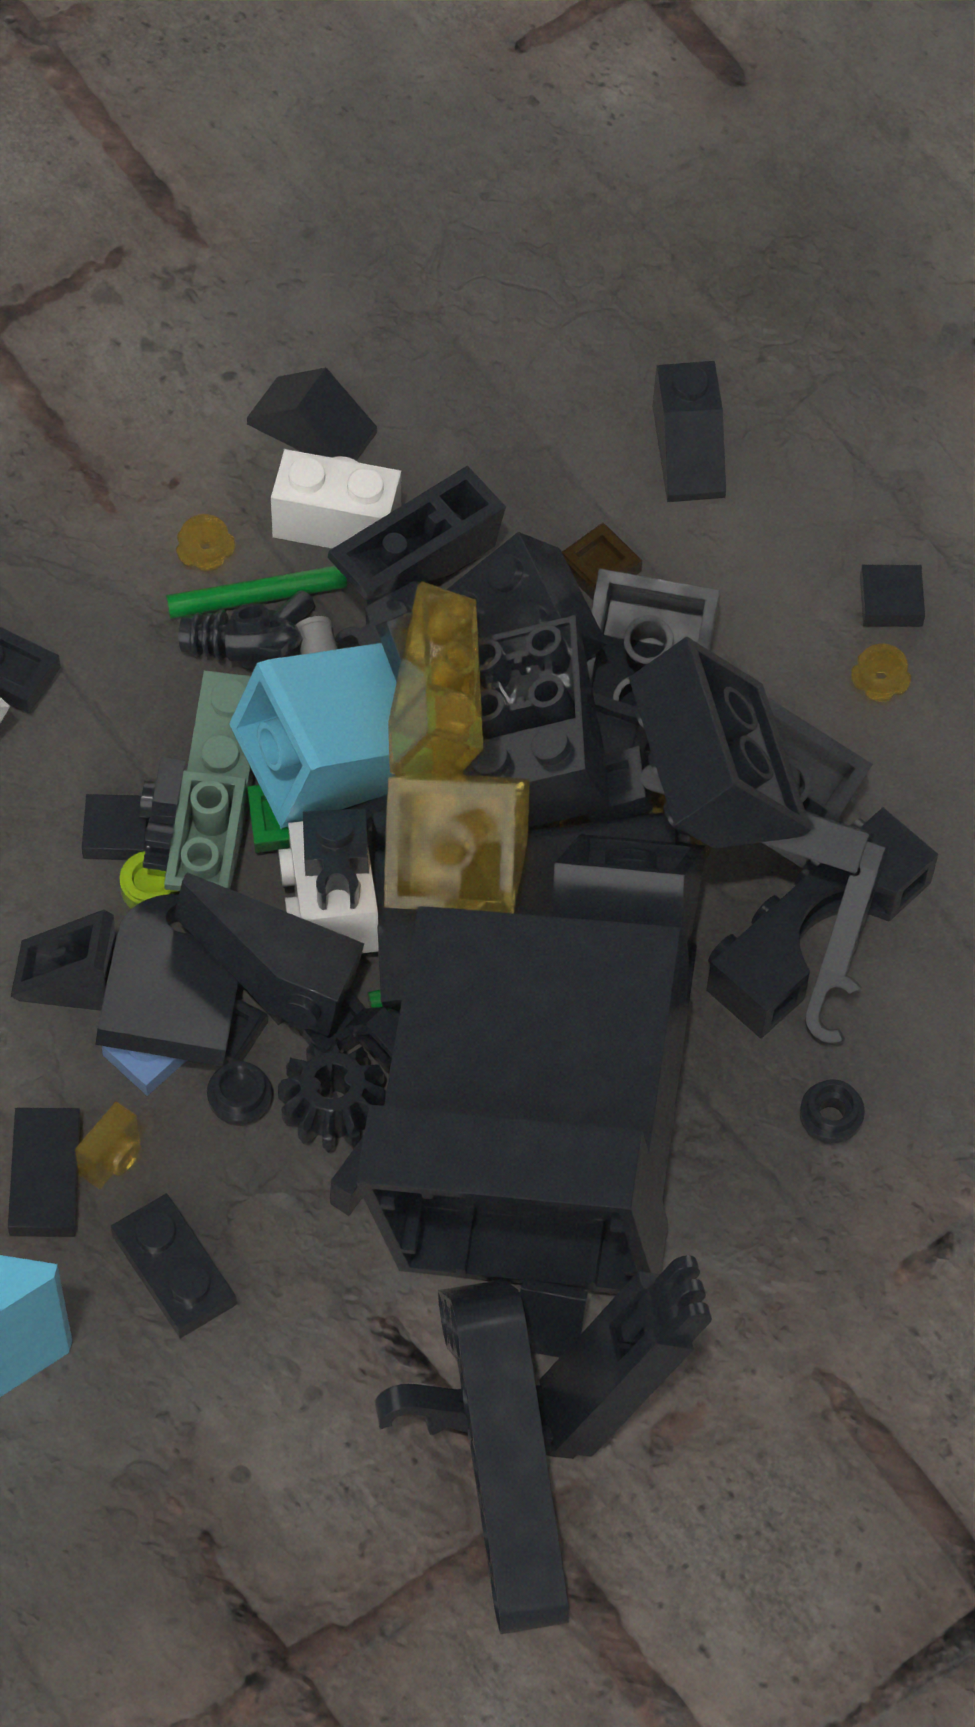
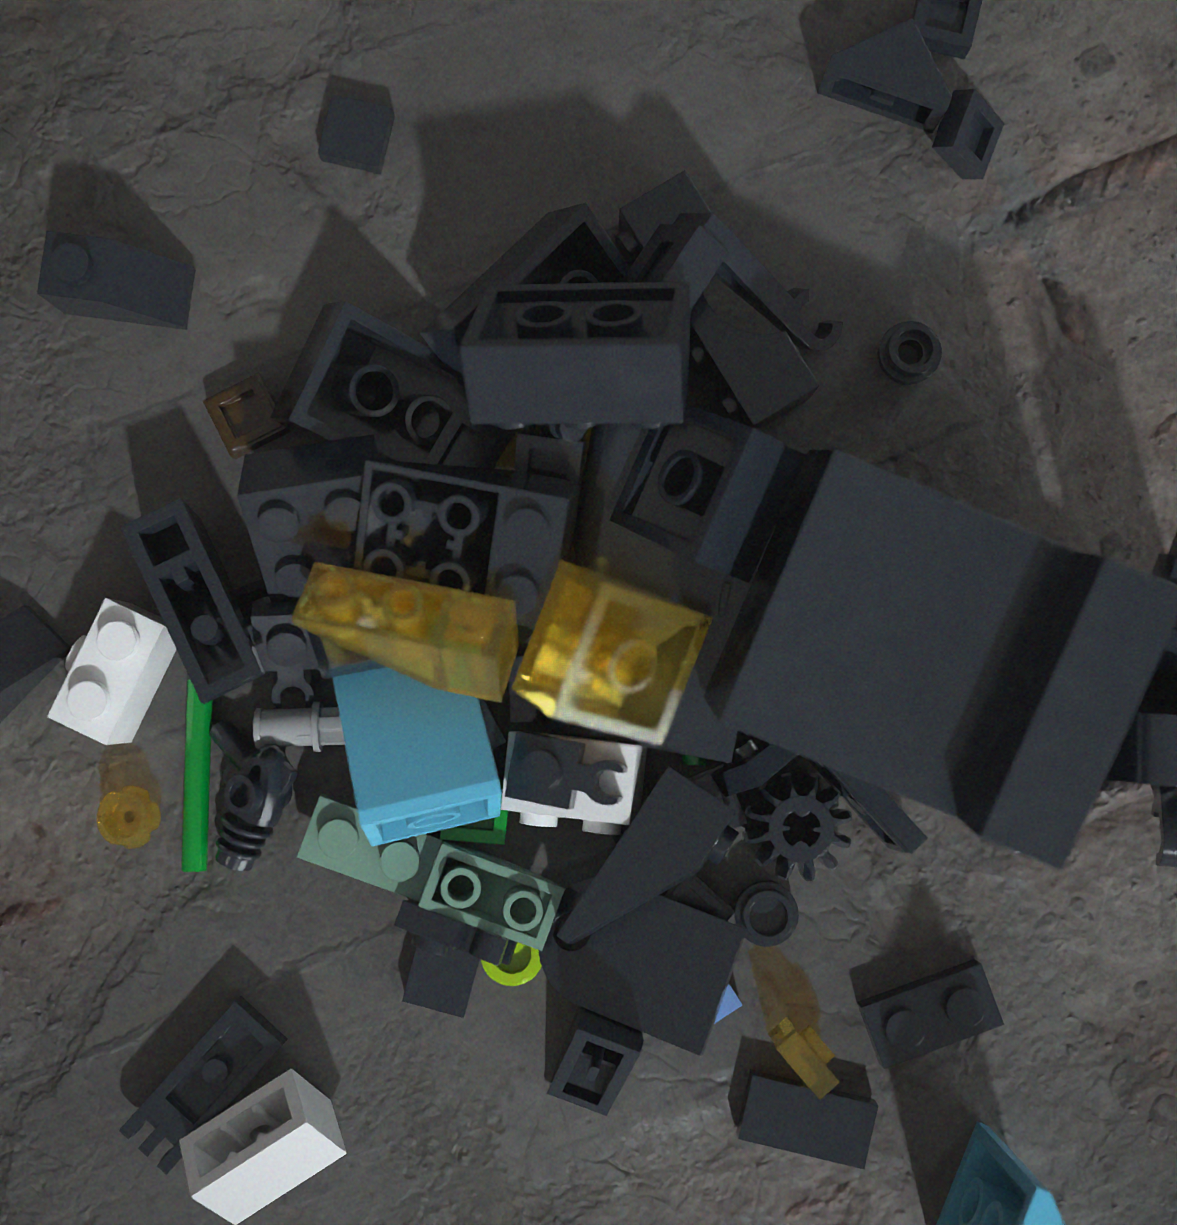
camera: 75 degrees left, 25 degrees up
clear yellow plate [851,643,911,701] -> none

